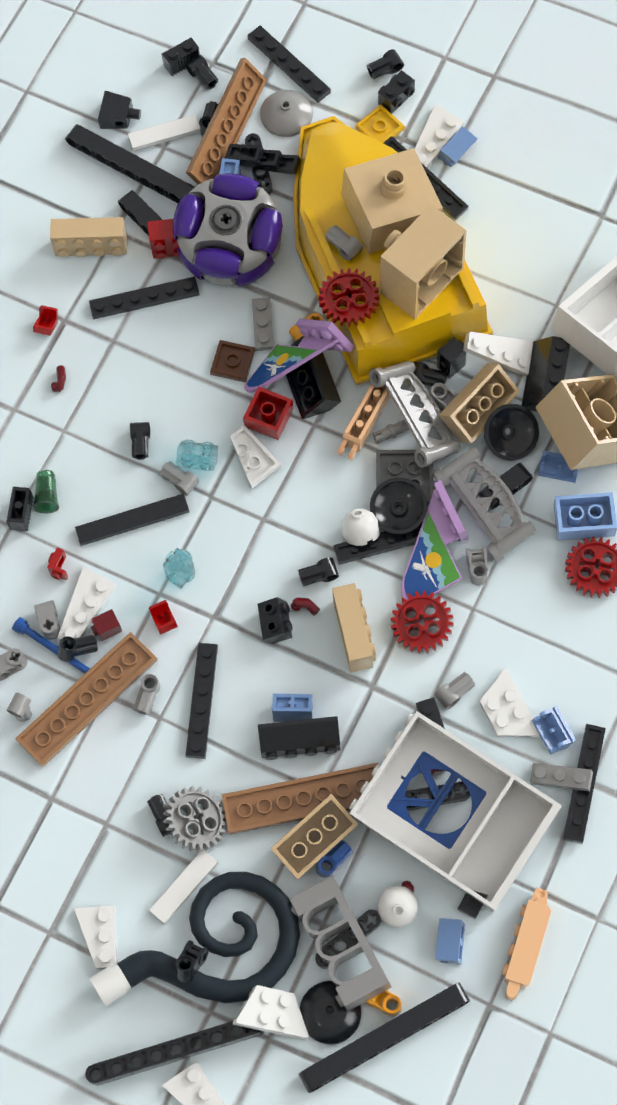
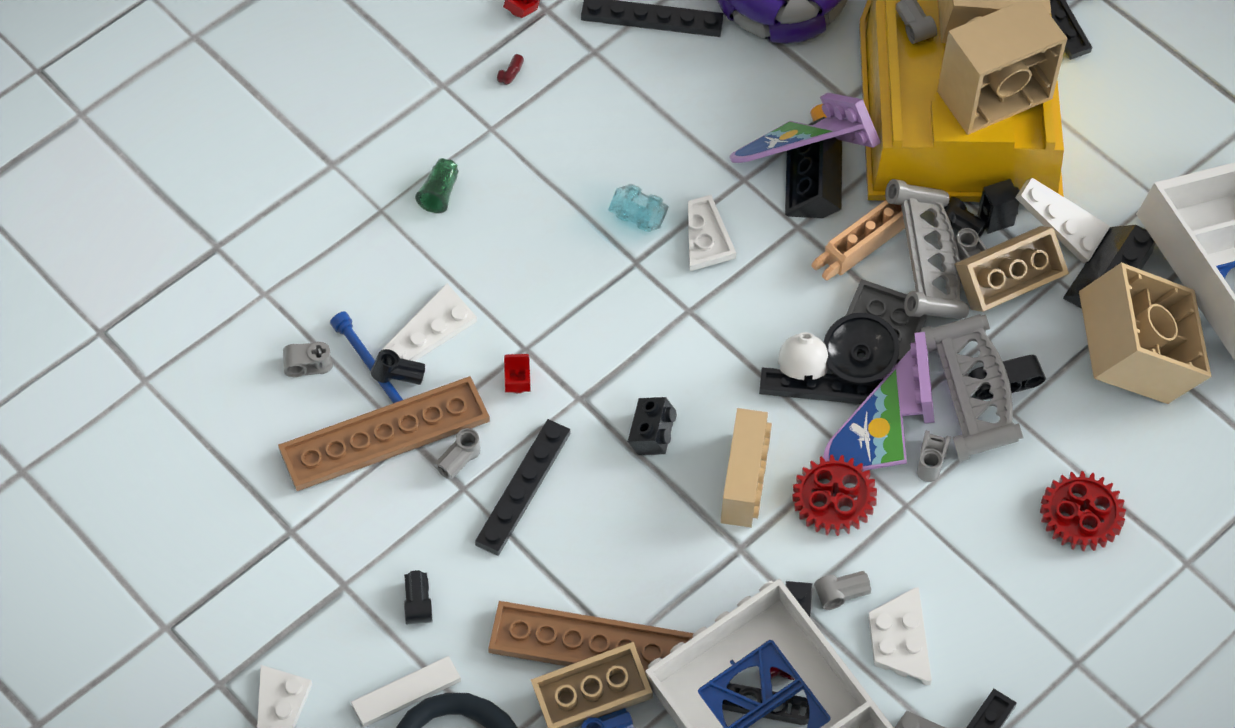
camera: 15 degrees right, 10 degrees down
black brick [6,487,34,531] -> none
light grey piece [6,692,32,722] -> none
light grey piece [34,600,60,640] -> none
red bracket [47,547,68,580] -> none
black tile [75,493,189,546] -> none
dark red brick [91,609,122,641] -> none
black piece [130,422,150,460] -> none
light grey piece [160,461,199,496] -> none
clear light blue brick [163,548,195,589] -> none
light grey gear [163,786,227,852] -> none
reddish brown tile [210,340,256,383] -> none
red brick [243,386,294,440] -> none
light grey plate [252,297,274,351] -> none
black slope [258,716,341,760] -> none
medium blue hinge [272,694,313,722] -> none
dark red arm [290,597,320,616] -> none
black piece [298,557,339,587] -> none
red gear [318,268,380,327] -> none
light grey pin [372,420,410,444] -> none
black dish [484,404,539,461] -> none
medium blue hinge [531,706,576,755] -> none
medium blue hinge [538,451,578,483] -> none
light blue brick [553,492,617,540] -> none

